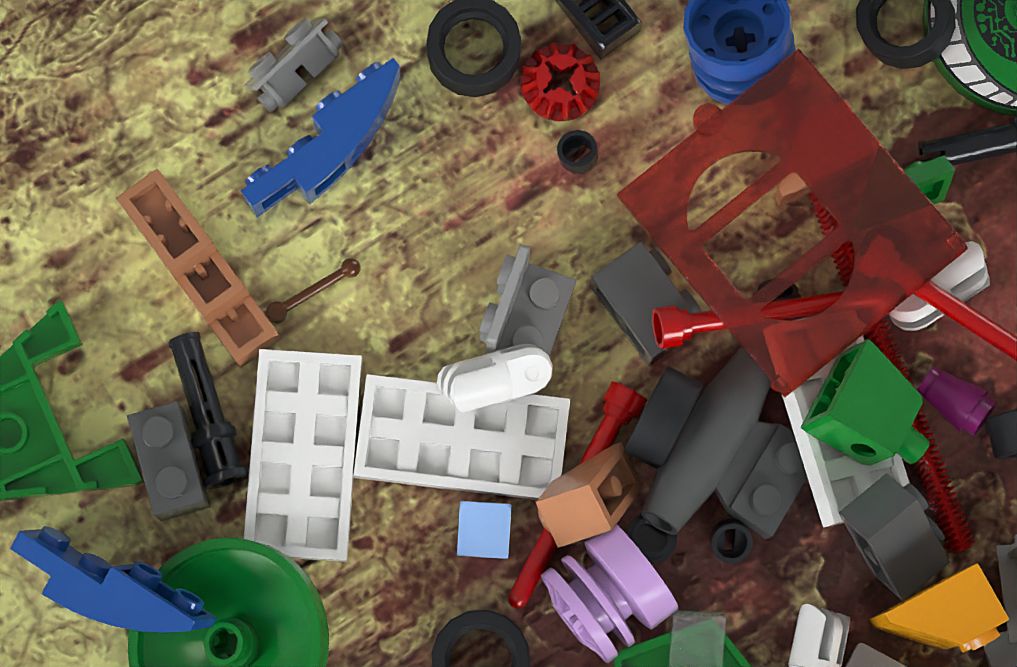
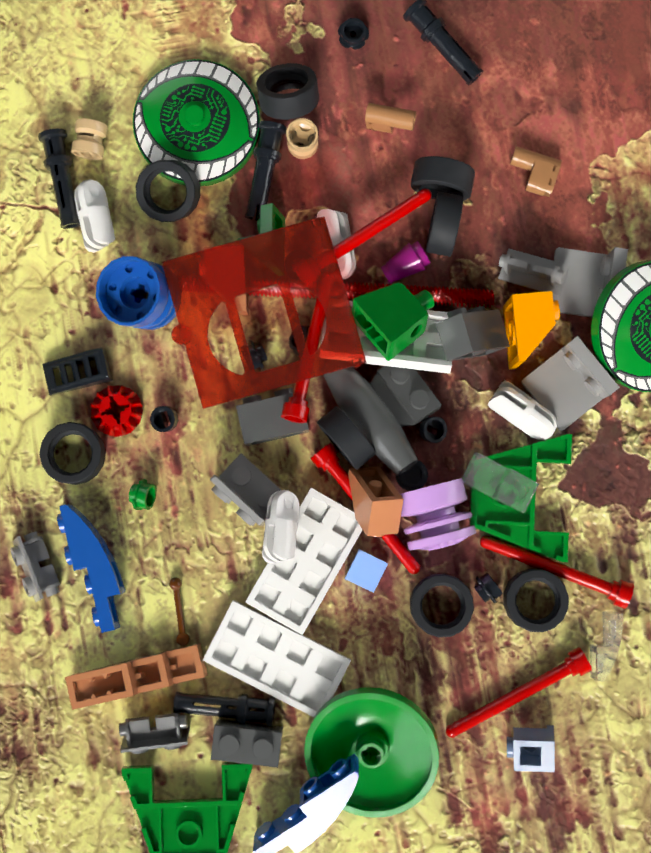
camera: 60 degrees left, 5 degrees up
none -> dark grey hinge [119,712,190,754]
none -> green plate [129,479,157,510]
none -> black plate [240,340,268,371]

